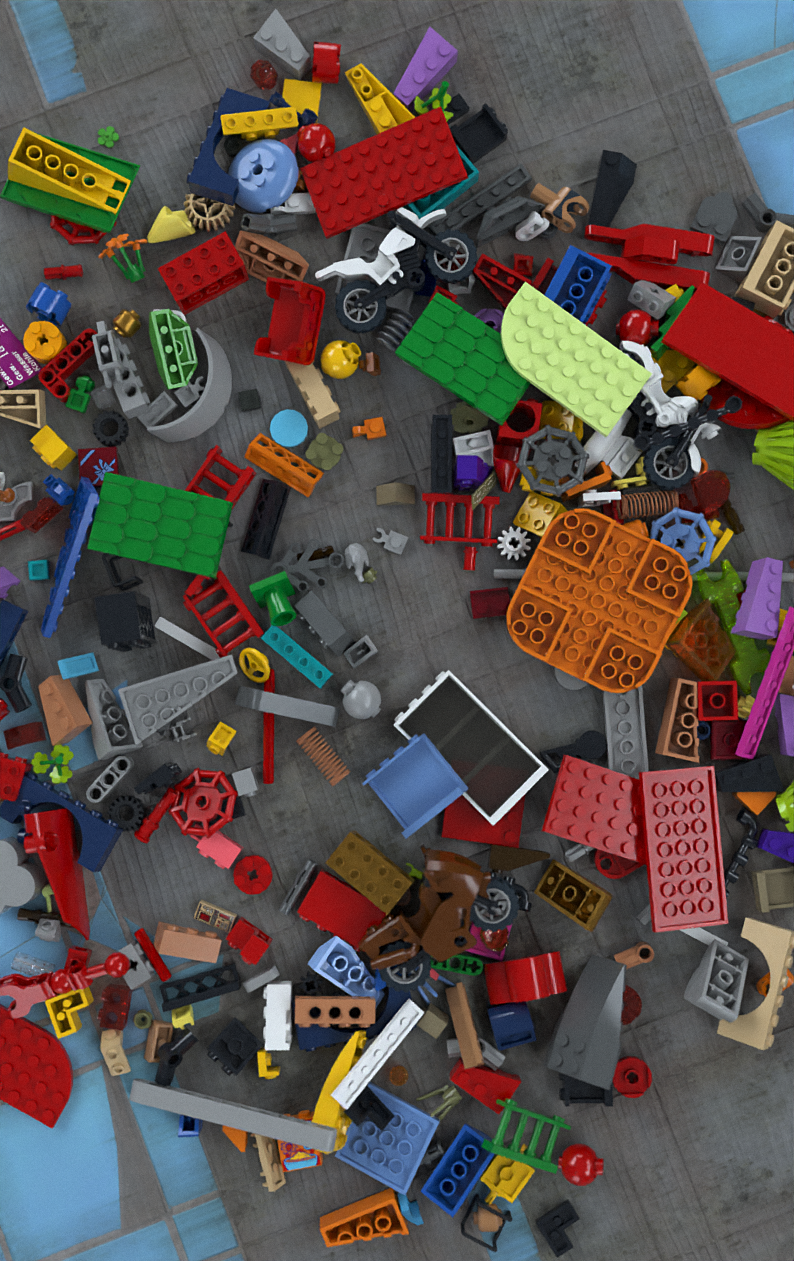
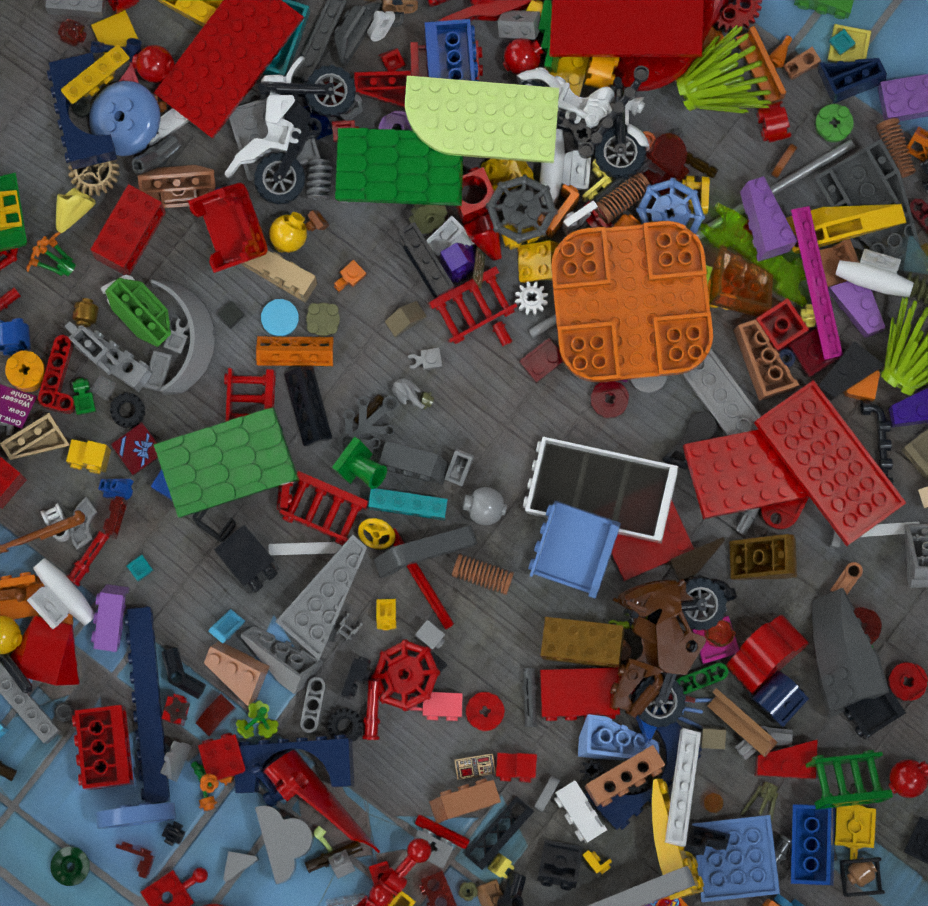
camera: 30 degrees left, 5 degrees down
blue wing [41,476,100,638] -> none
none -> dark red plate [591,381,629,419]

